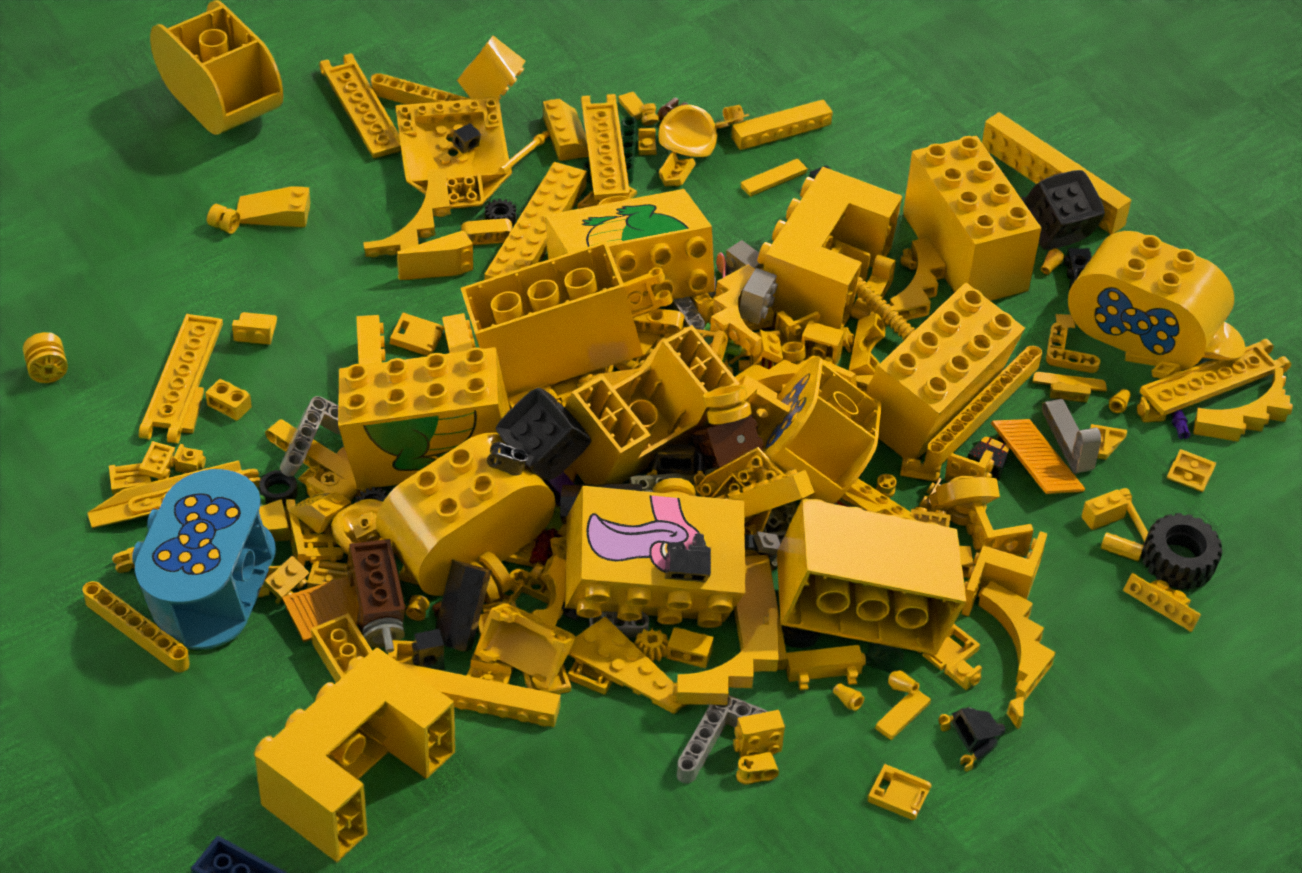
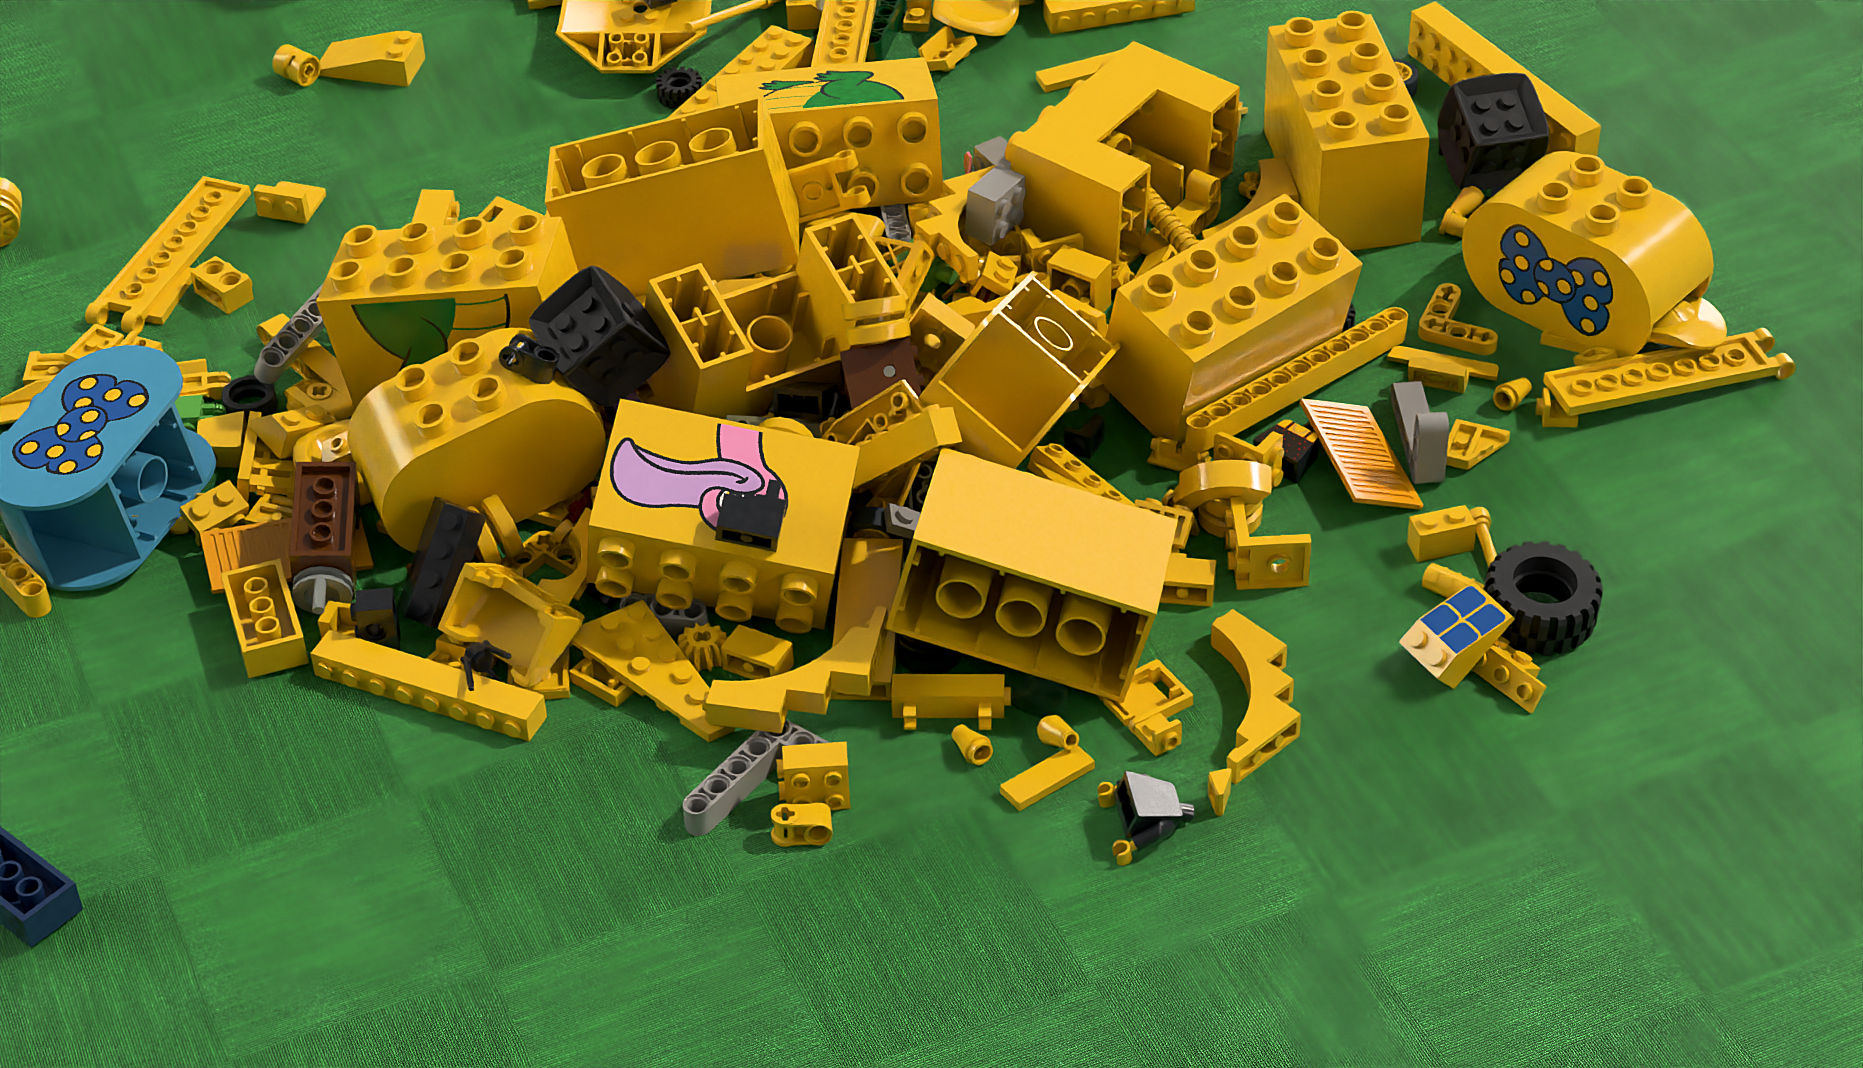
camera: 15 degrees right, 5 degrees down
yellow brick [254,648,455,862] -> none
yellow arch [363,168,451,257] -> none
yellow slope [397,230,473,280] -> none
yellow wheel [406,595,430,621] -> none
yellow beam [461,219,513,245] -> none
yellow container [867,764,932,820] -> none
yellow wheel [876,474,896,498] -> none
yellow bracket [961,531,1047,617] -> none
yellow sticker [1056,314,1075,328] -> none
yellow slope [1166,449,1216,492] -> none
dark purple pin [1171,409,1190,439] -> none
yellow arch [1193,367,1293,442] -> none
none -> black plant [460,640,511,691]
none -> slope [1399,581,1515,689]
none -> yellow piece [1438,208,1468,238]

